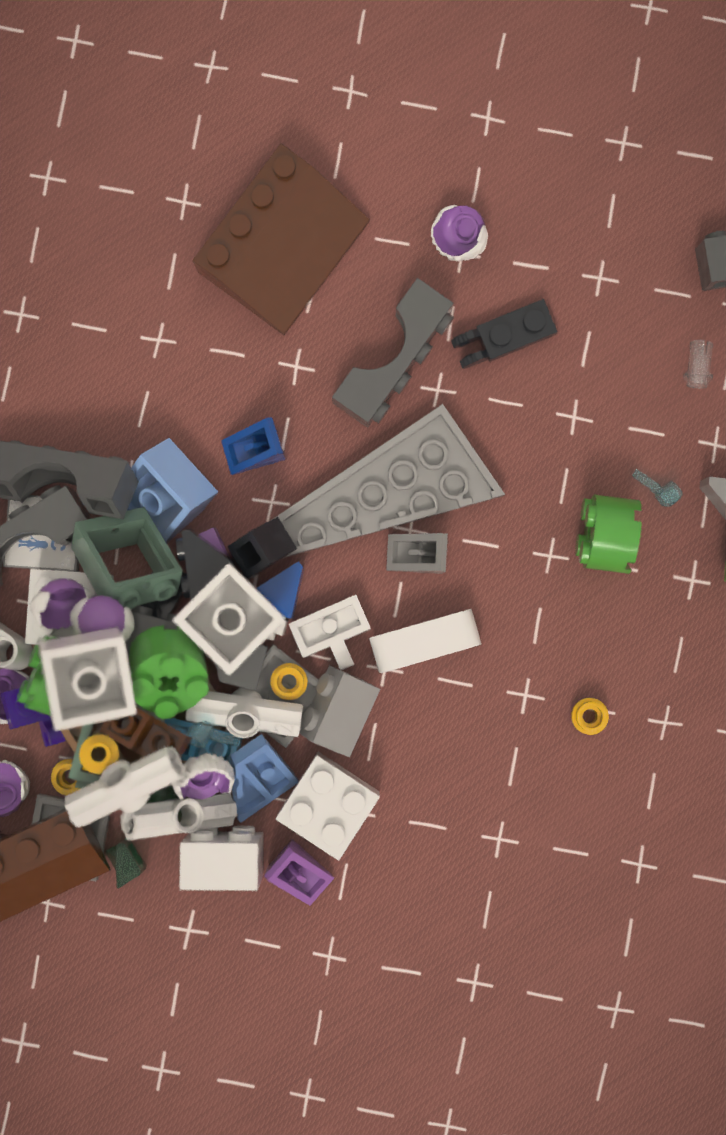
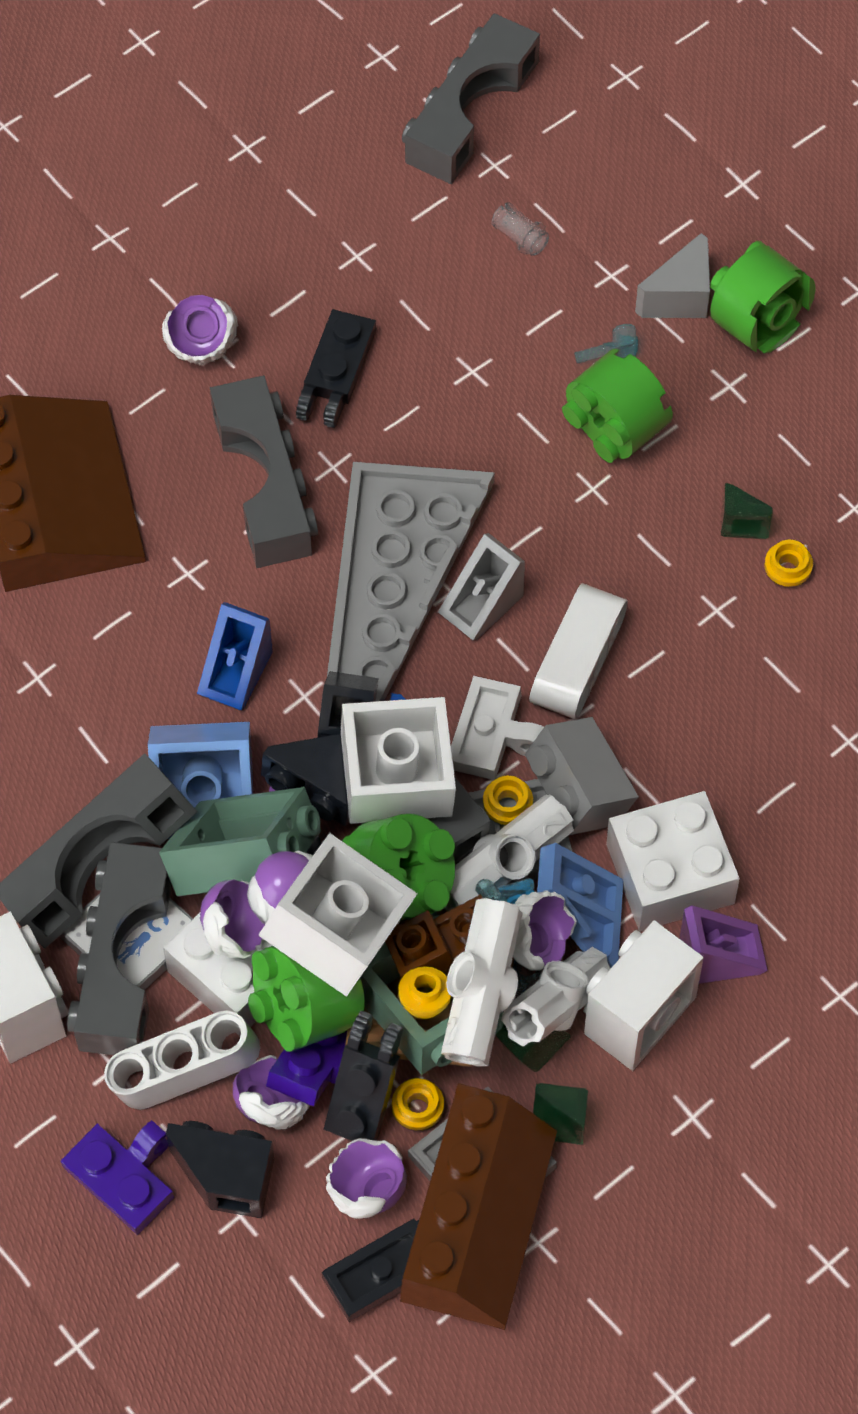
camera: 50 degrees left, 25 degrees down
none -> black hinge [324,1010,403,1141]
none -> clear green slope [721,483,773,539]

